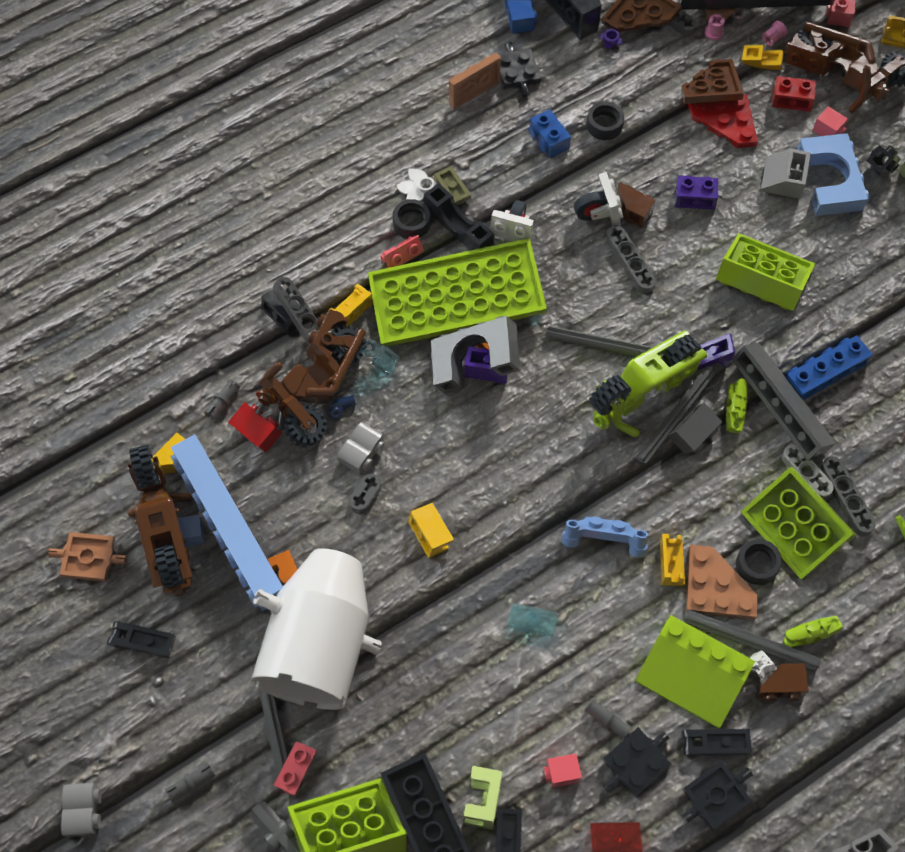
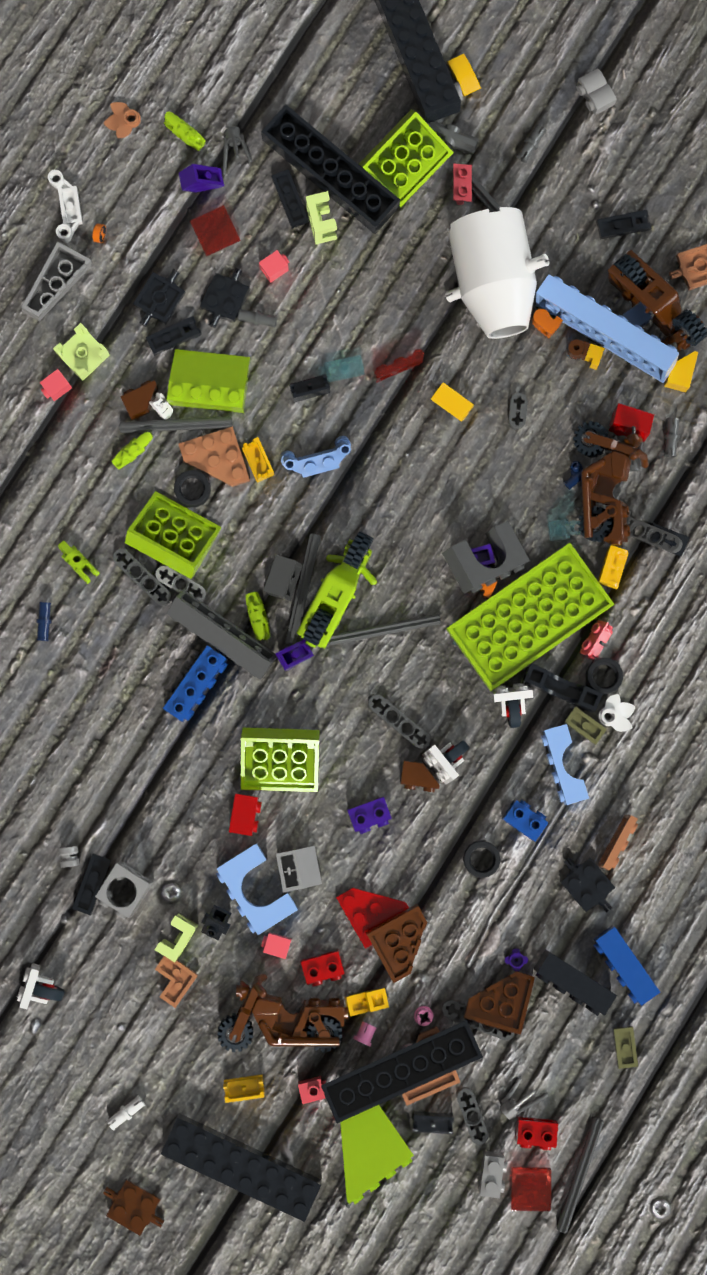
camera: 150 degrees right, 20 degrees up
light grey brick [337,422,385,475] -> none
none -> coral brick [40,369,72,401]
none -> yellowish green panel [53,323,110,381]
none -> red brick [229,794,262,836]
none -> black hinge [289,374,330,403]
none -> clear red plate [374,349,424,383]
none -> light blue arch [541,724,589,805]
none -> leg [567,339,605,370]

